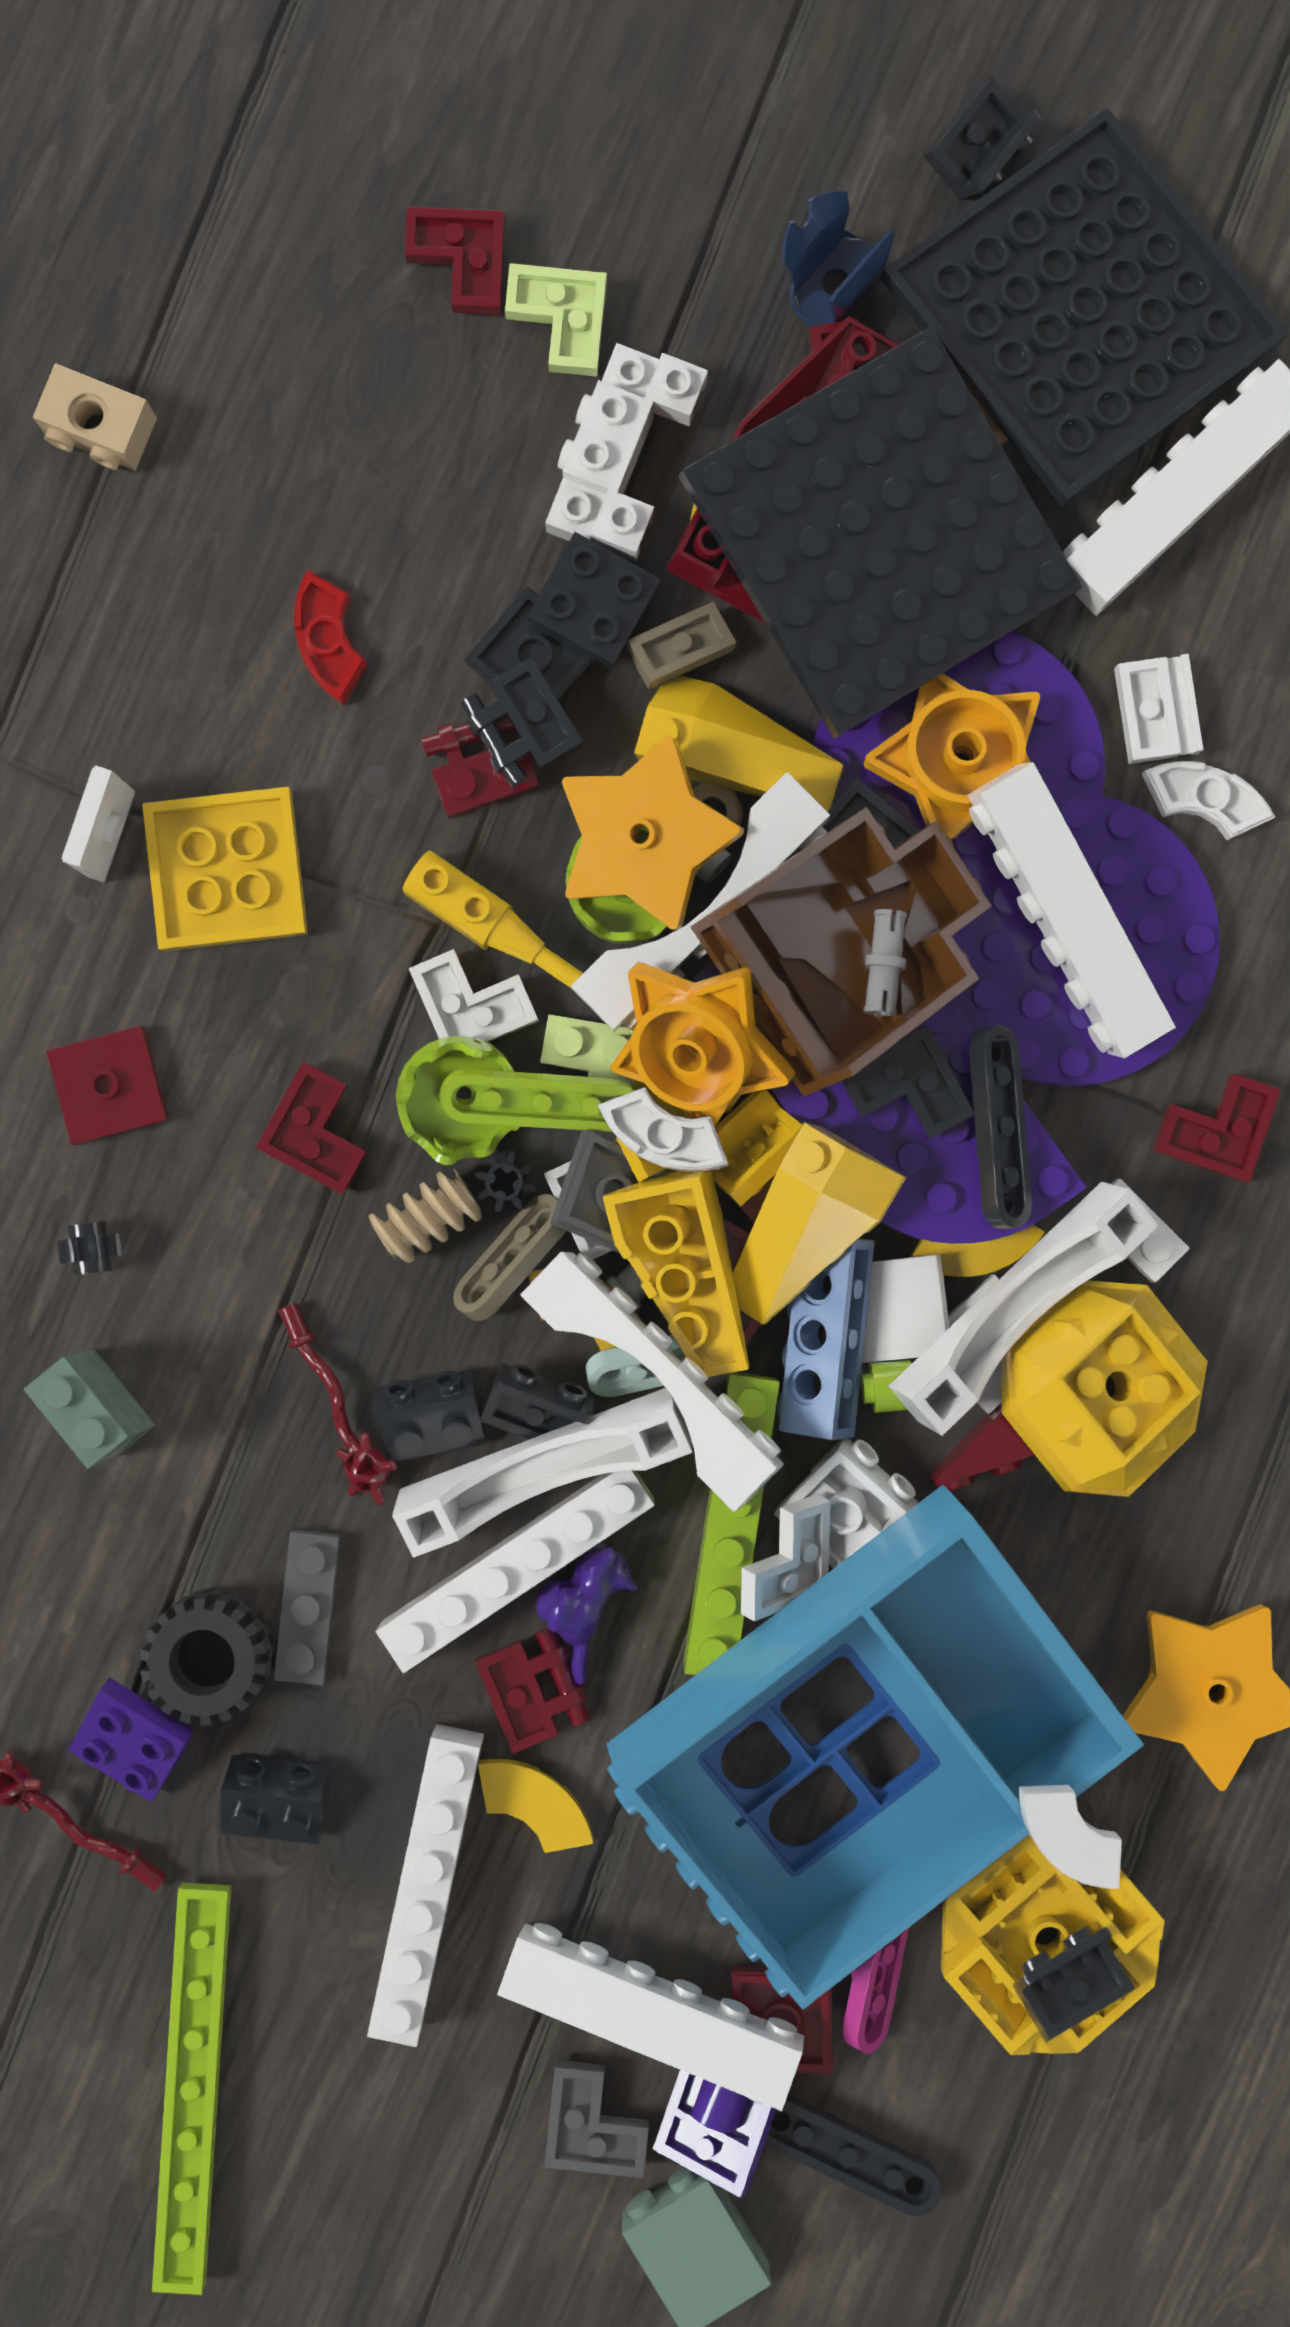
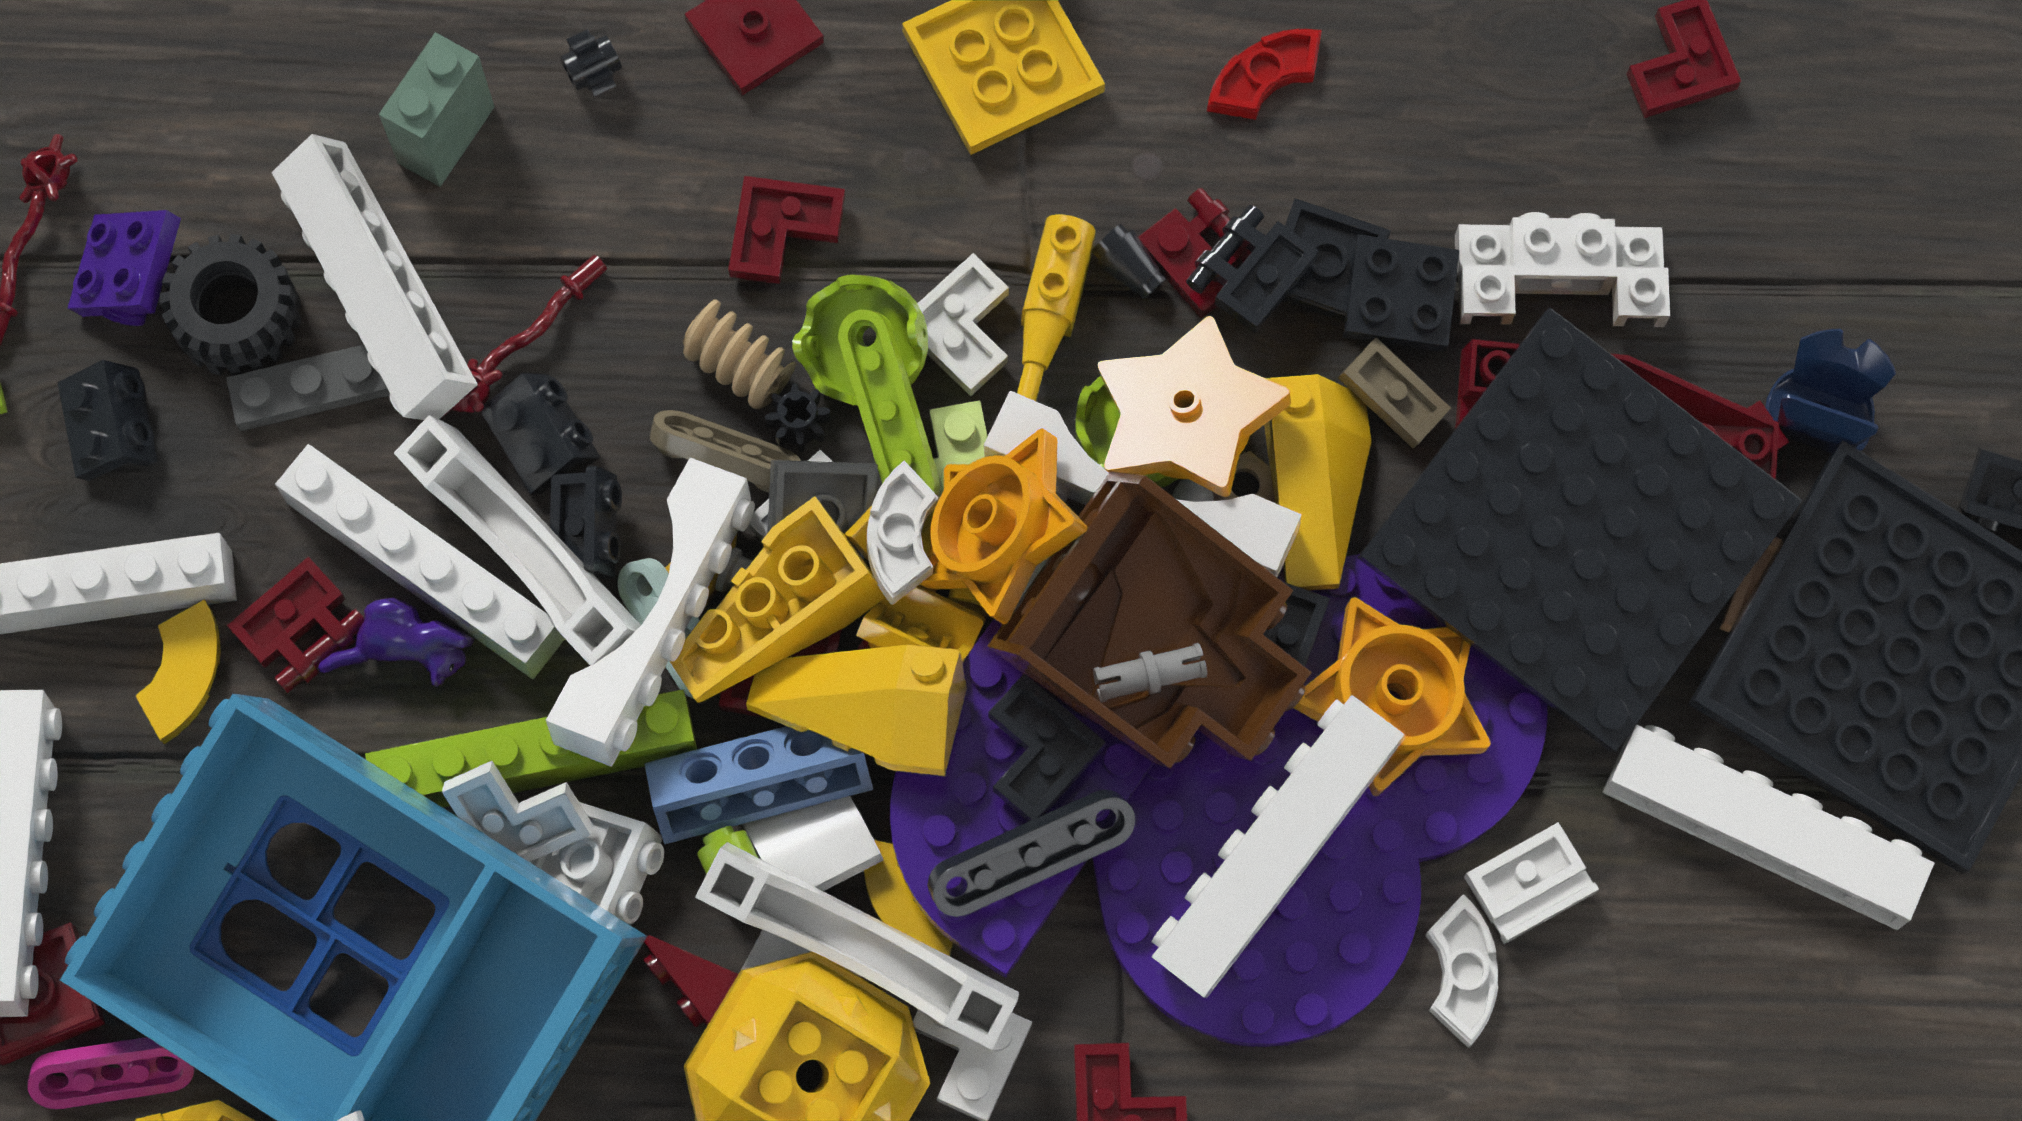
camera: 70 degrees right, 15 degrees down
yellowish green plate [505,263,607,377] -> none
none -> white brick [272,134,478,420]
none -> black cone [1091,223,1166,300]

